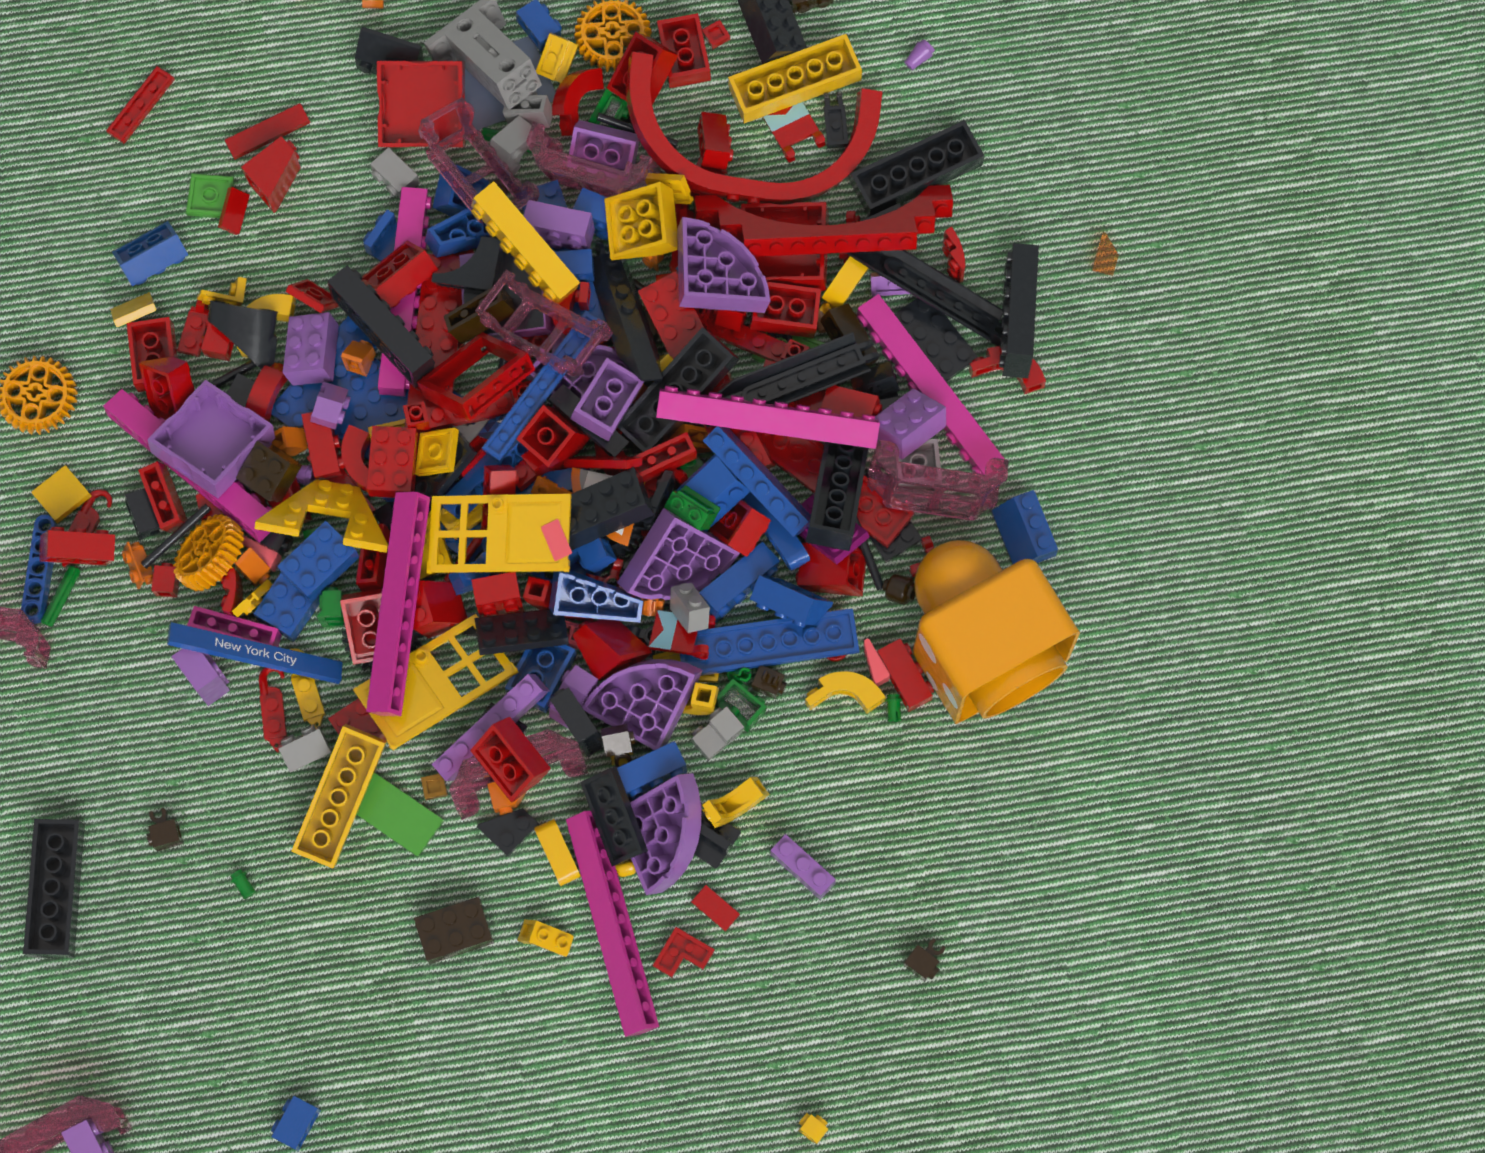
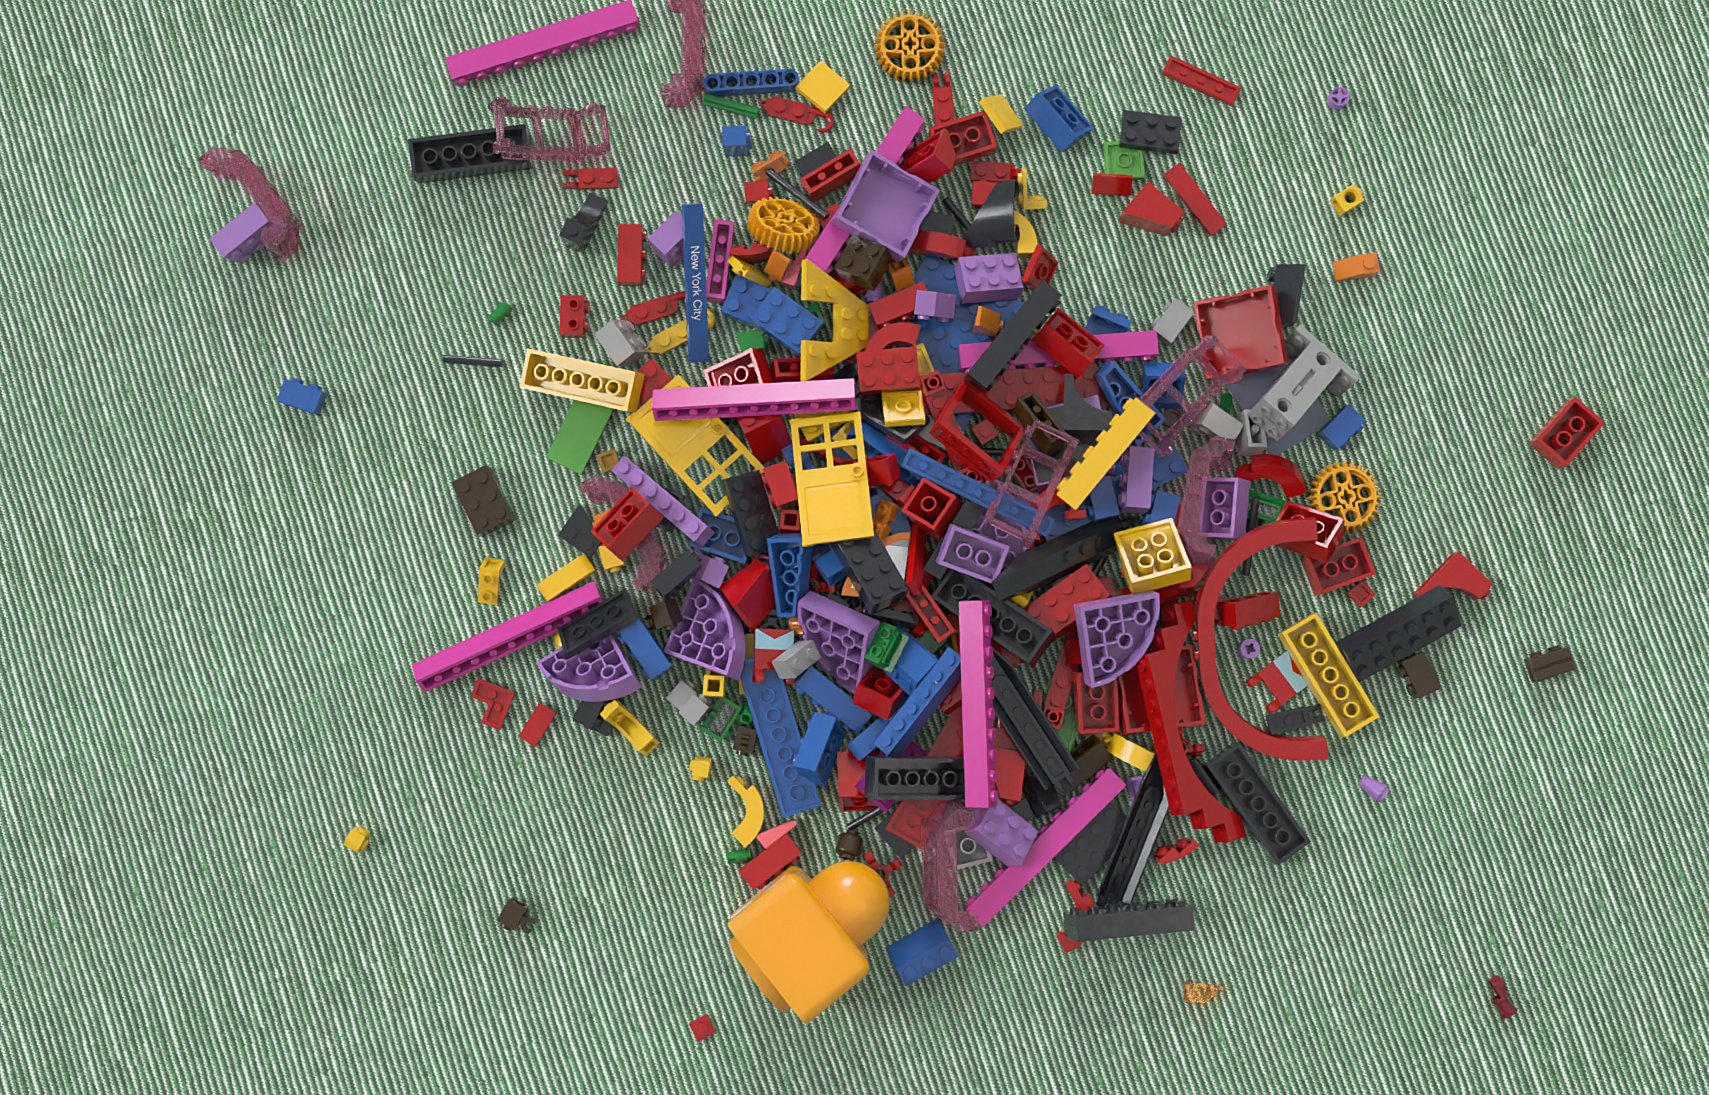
camera: 80 degrees right, 10 degrees up
red brick [39,527,115,566] -> none
dark brown brick [146,807,184,851] -> none
dark blue sticker [478,413,508,440] -> none
yellow plate [536,33,579,83] -> none
coral sticker [541,519,572,561] -> none
yellow plate [644,173,694,204] -> none
medium lavender brick [770,834,836,900] -> none
none -> black bar [443,355,503,367]
none -> clear pink windscreen [488,96,611,162]
none -> black arch [559,193,608,255]
none -> red brick [559,295,590,338]
none -> red hinge [563,167,619,190]
none -> yellow brick [598,545,626,573]
none -> red brick [617,224,647,286]
none -> yellow plate [689,756,712,781]
none -> red plate [689,1013,716,1042]
none -> blue brick [722,126,752,157]
none -> red hinge [932,72,954,126]
none -> red brick [970,419,999,448]
none -> black plate [1119,110,1181,154]
none -> medium lavender wheel [1237,639,1260,659]

